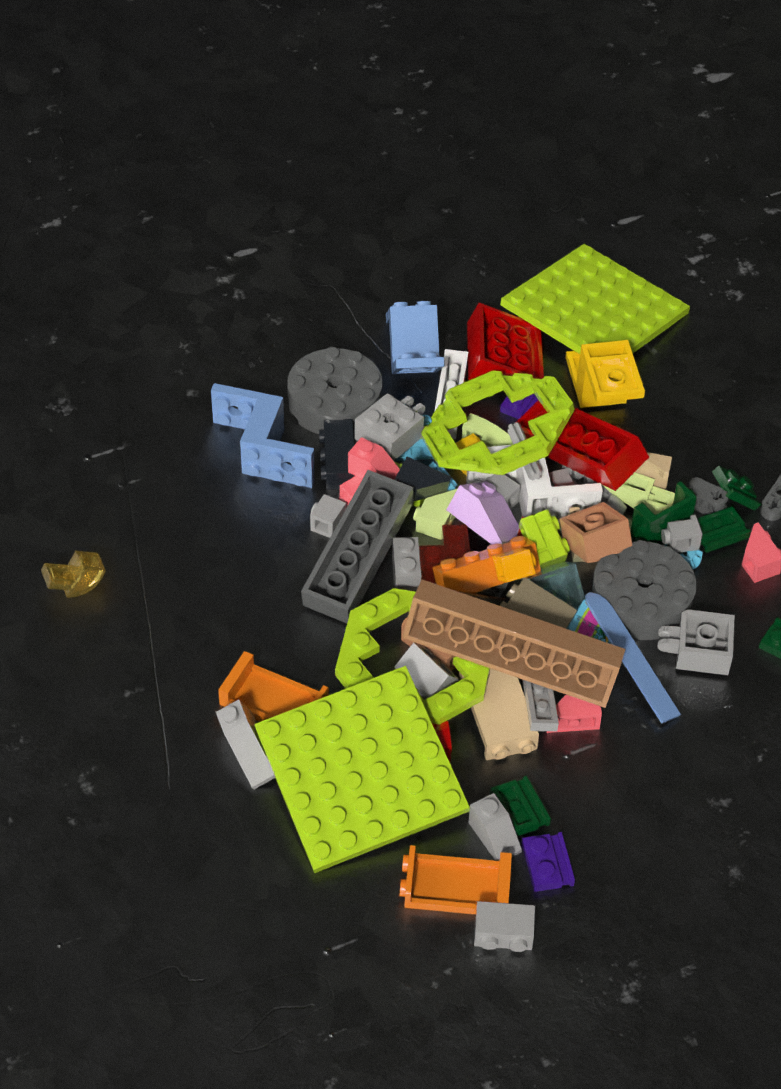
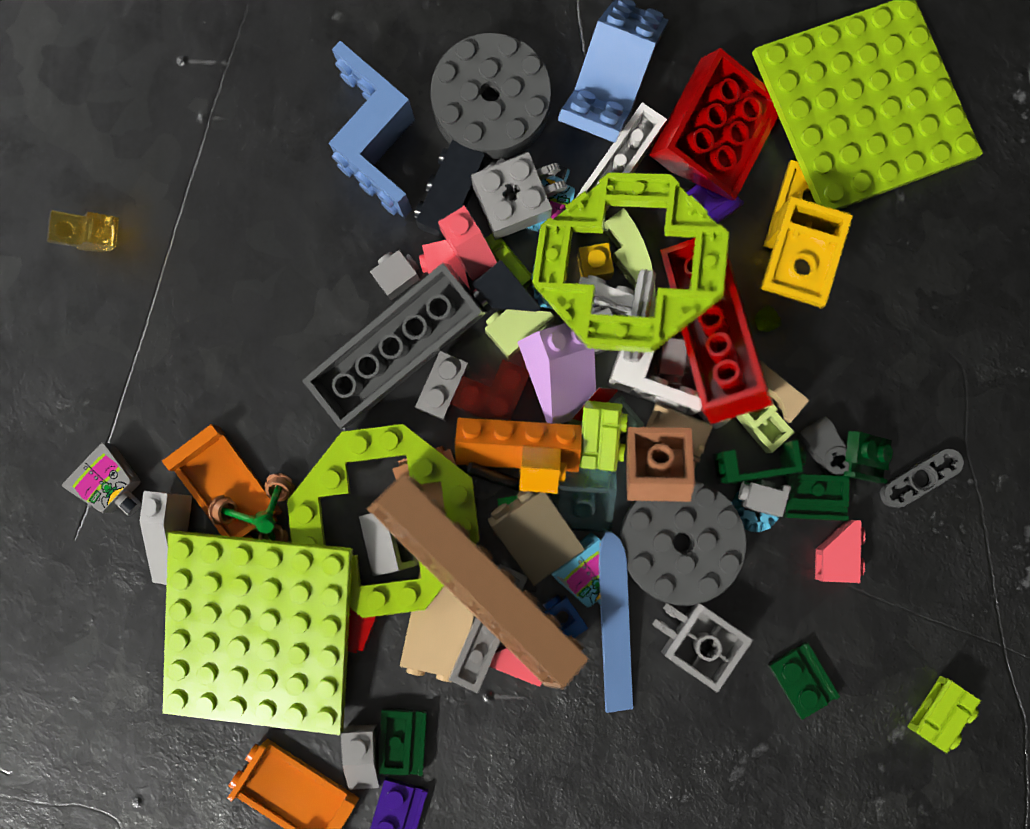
camera: 35 degrees right, 35 degrees up
none -> torso [62,443,142,516]
none -> nougat plant [208,473,295,542]

